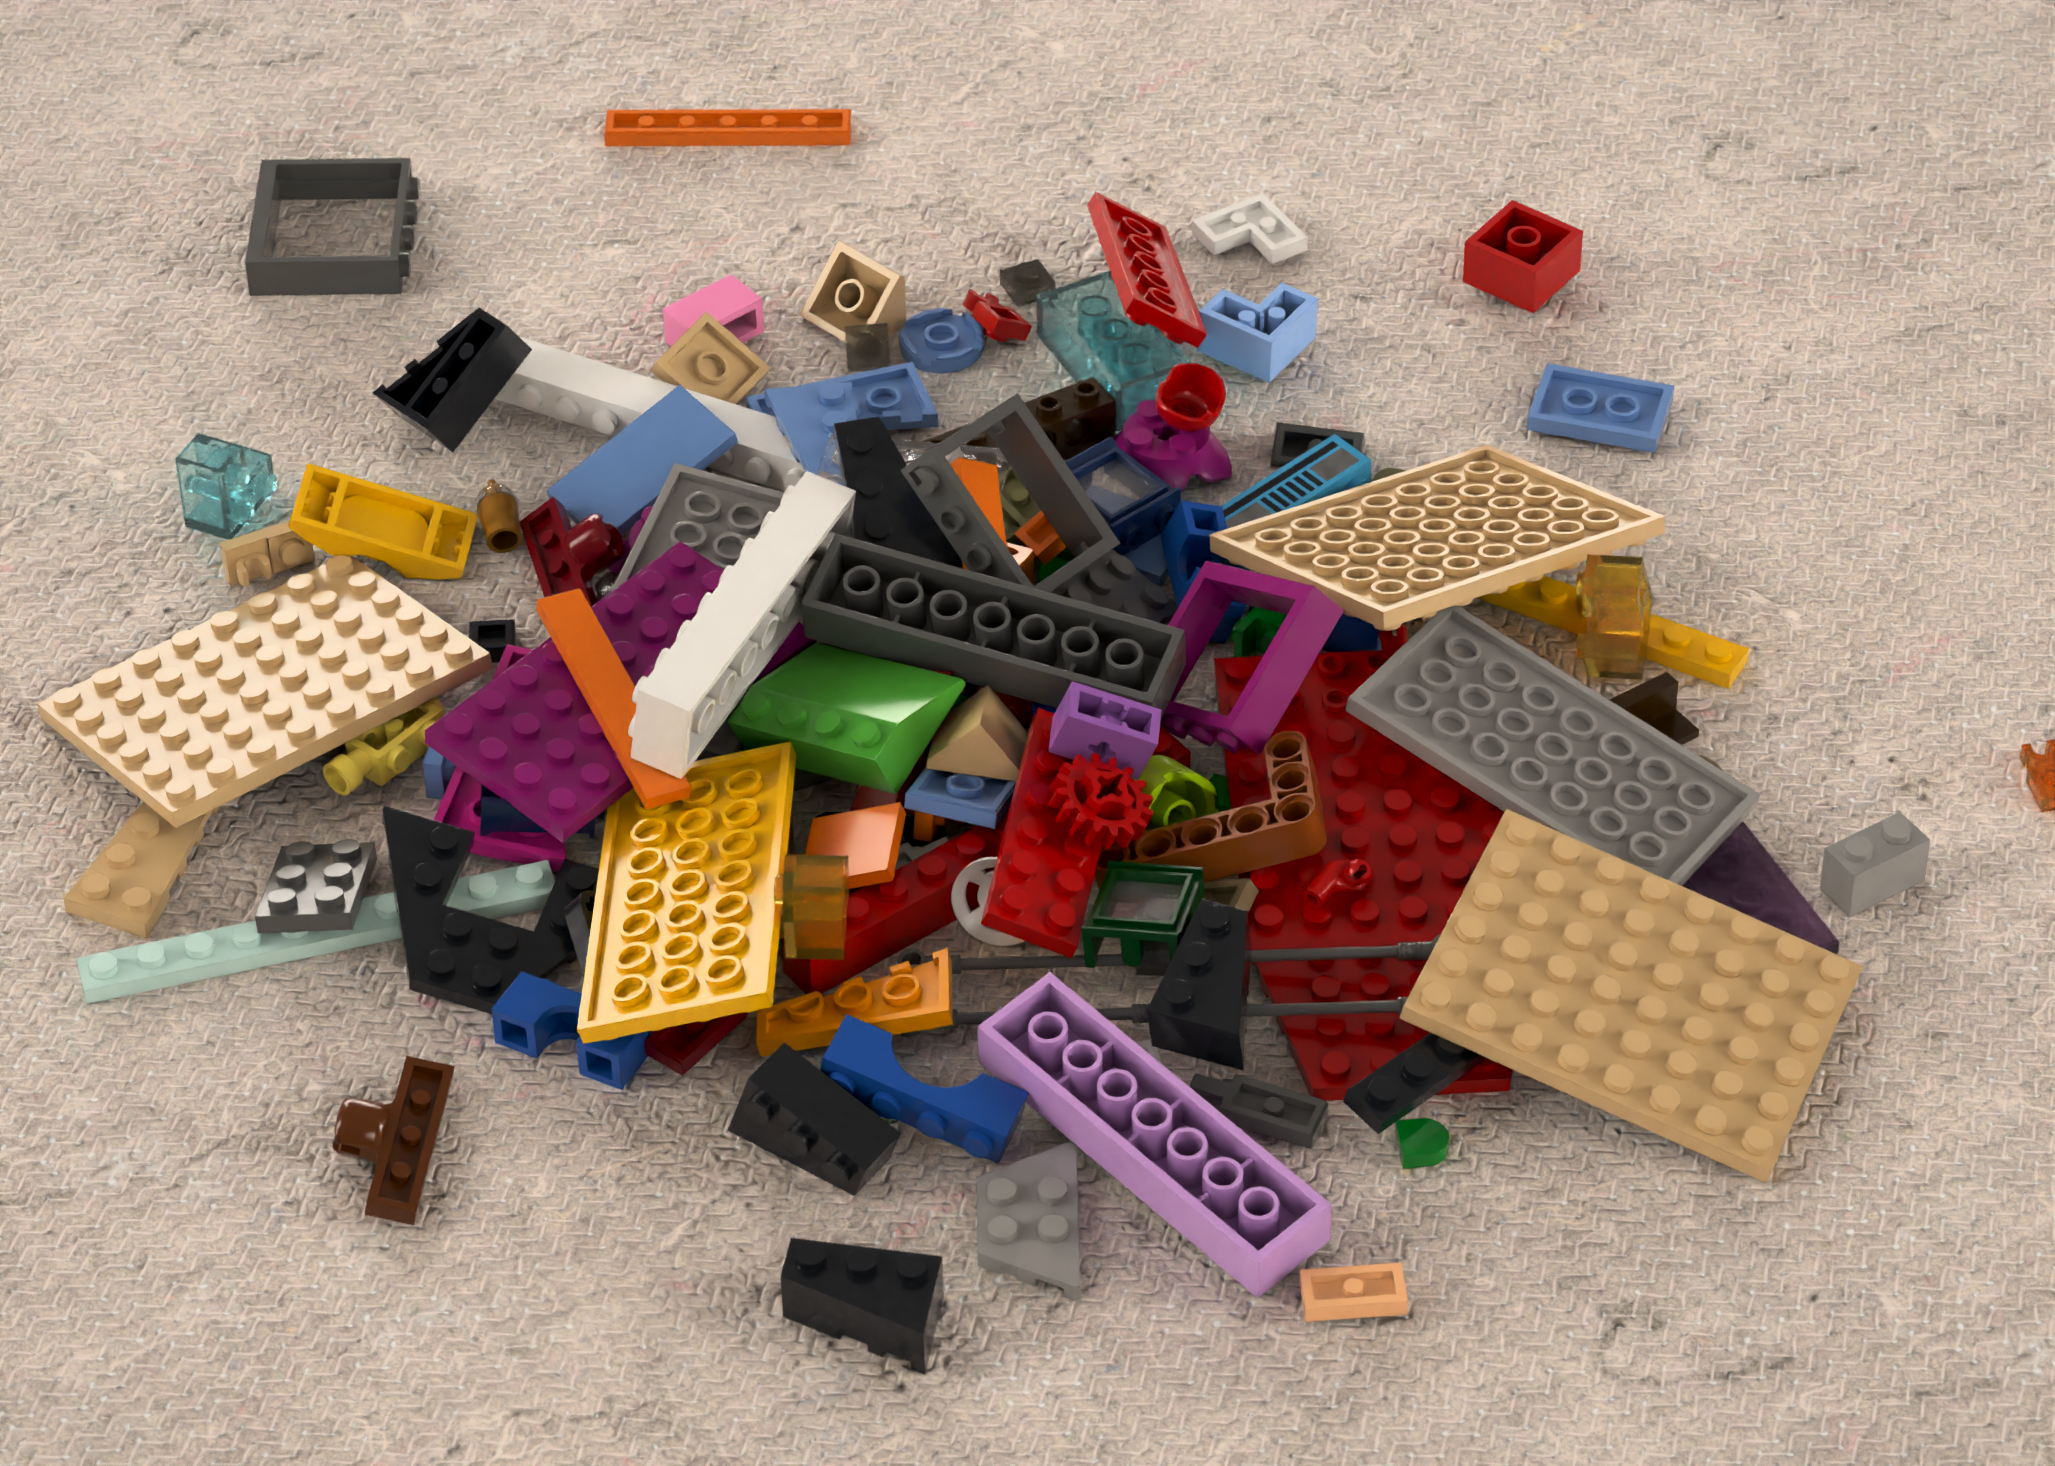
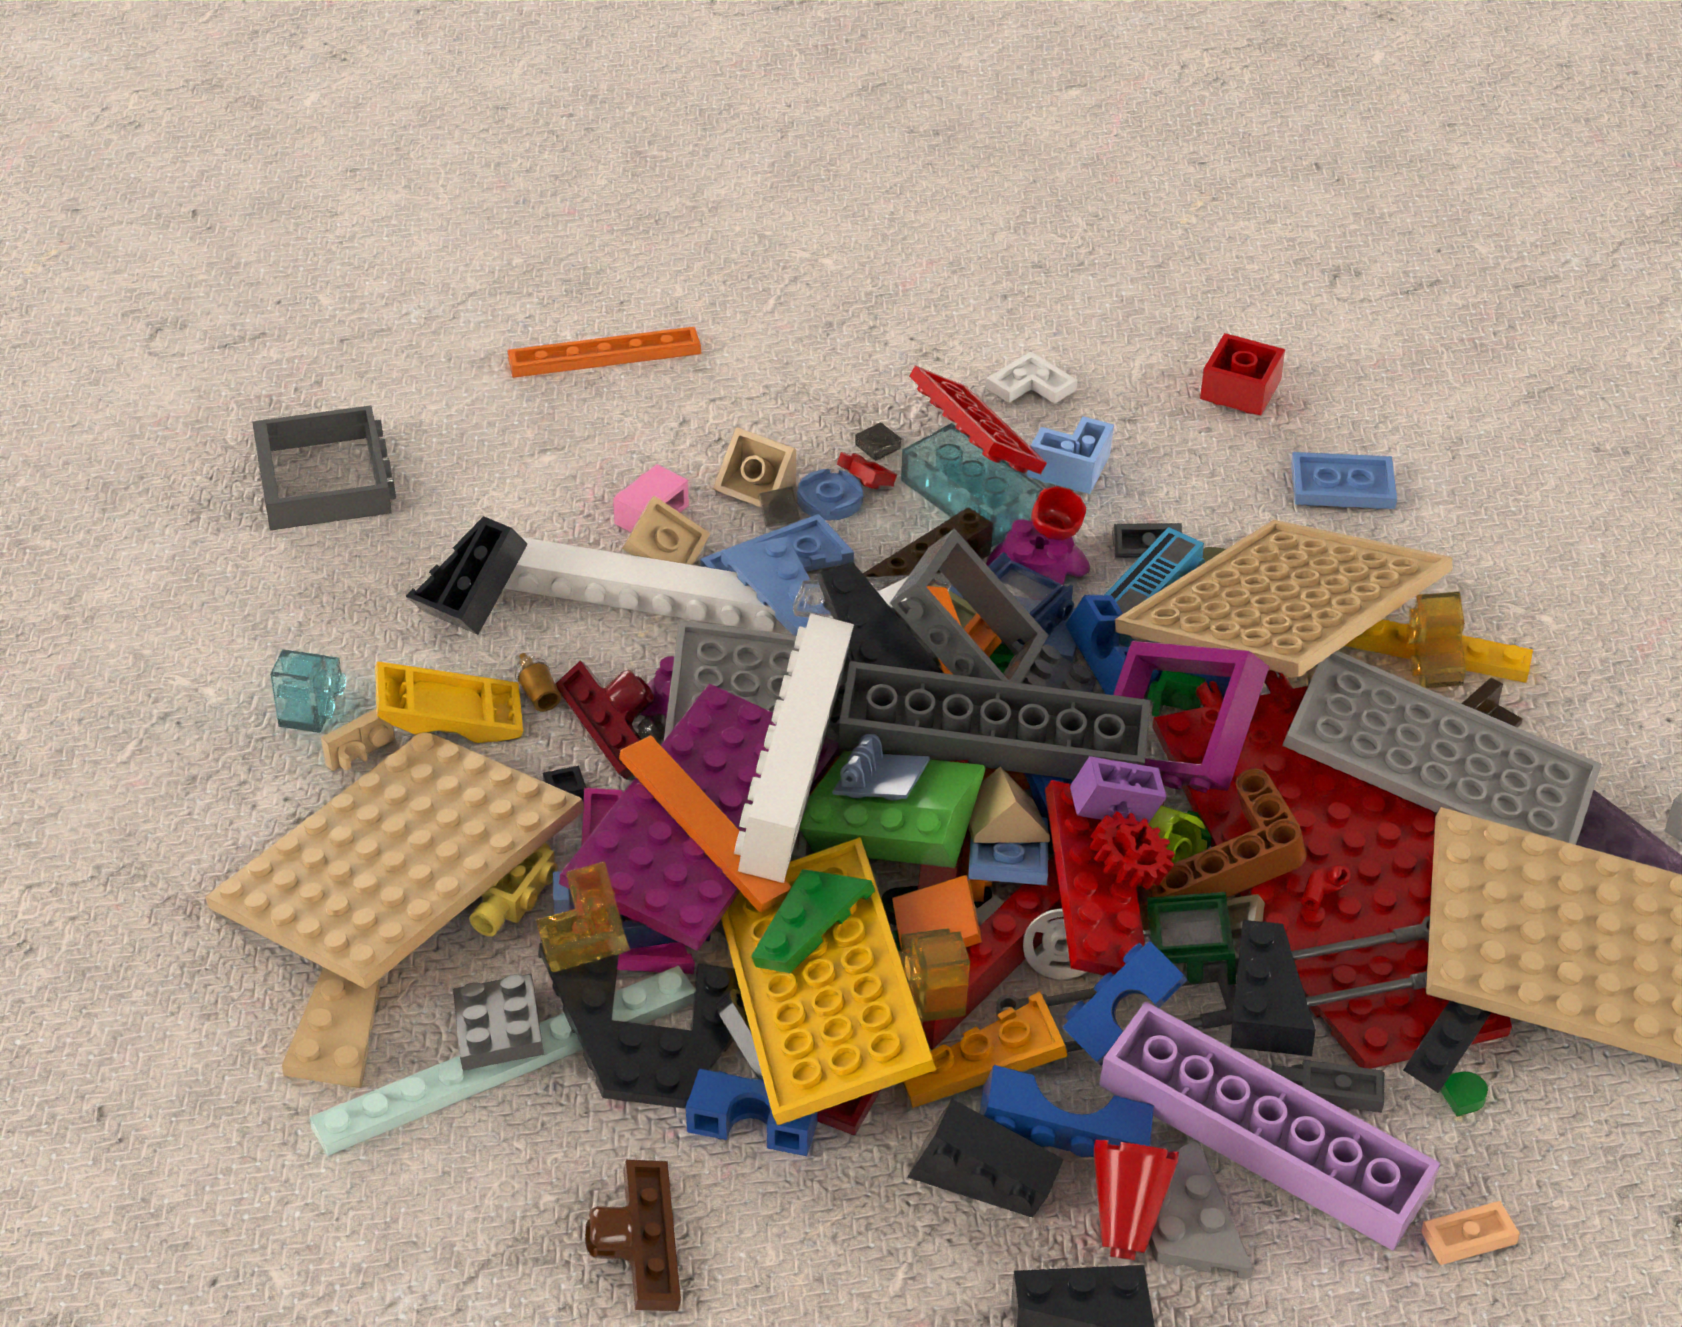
camera: 15 degrees left, 0 degrees up
medium blue tile [546,385,738,536] -> none
none -> clear yellow brick [536,861,630,972]
none -> green wing [751,869,875,973]
none -> sand blue hinge [833,734,930,800]
none -> blue arch [1063,940,1187,1066]
none -> red cone [1093,1140,1179,1260]

